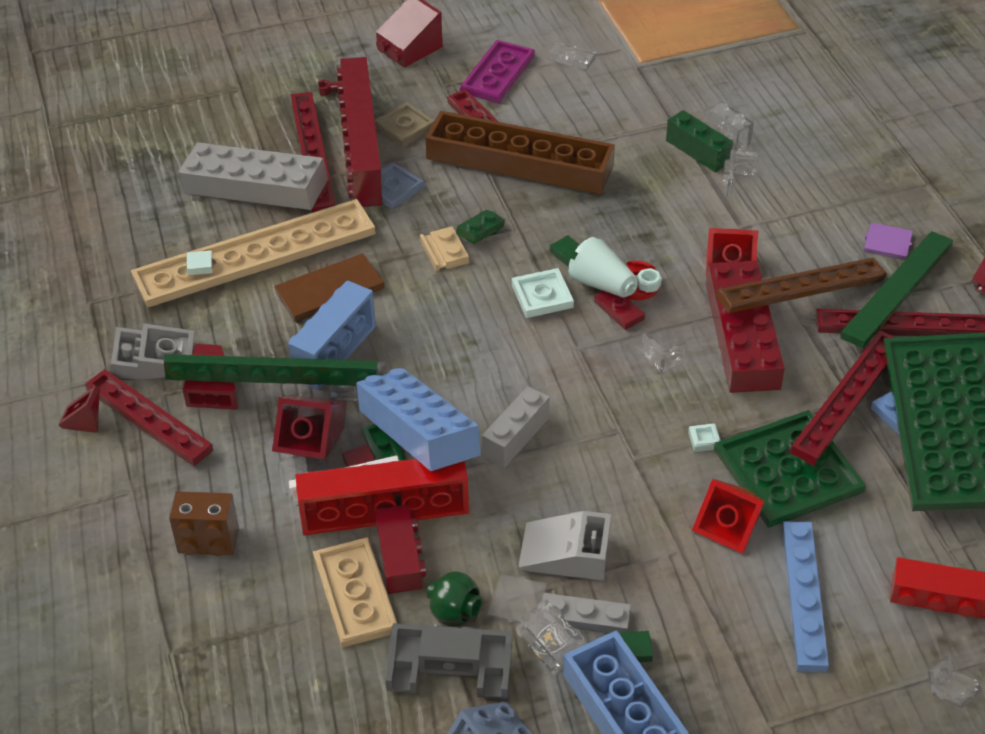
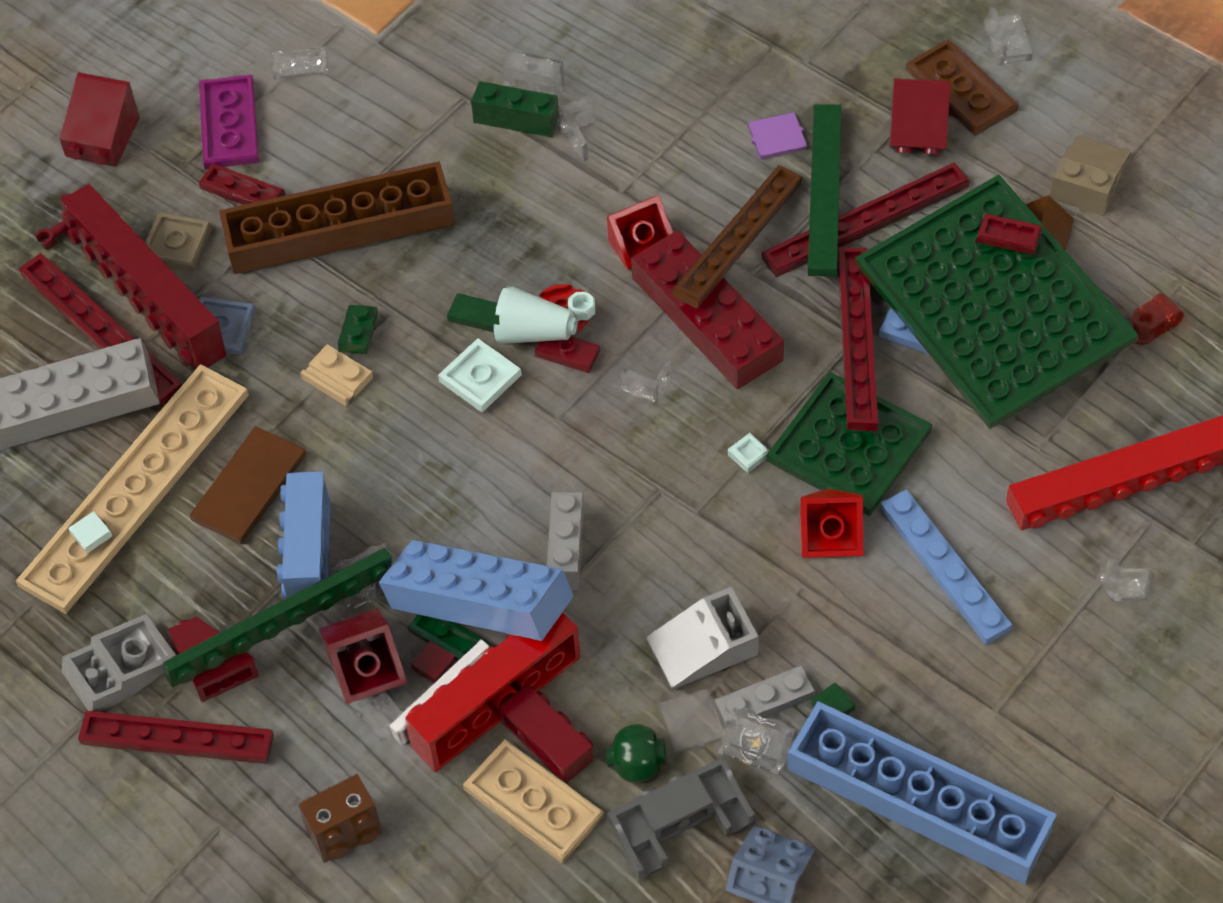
camera: 30 degrees left, 10 degrees up
dark red slope [58,385,100,433] -> none

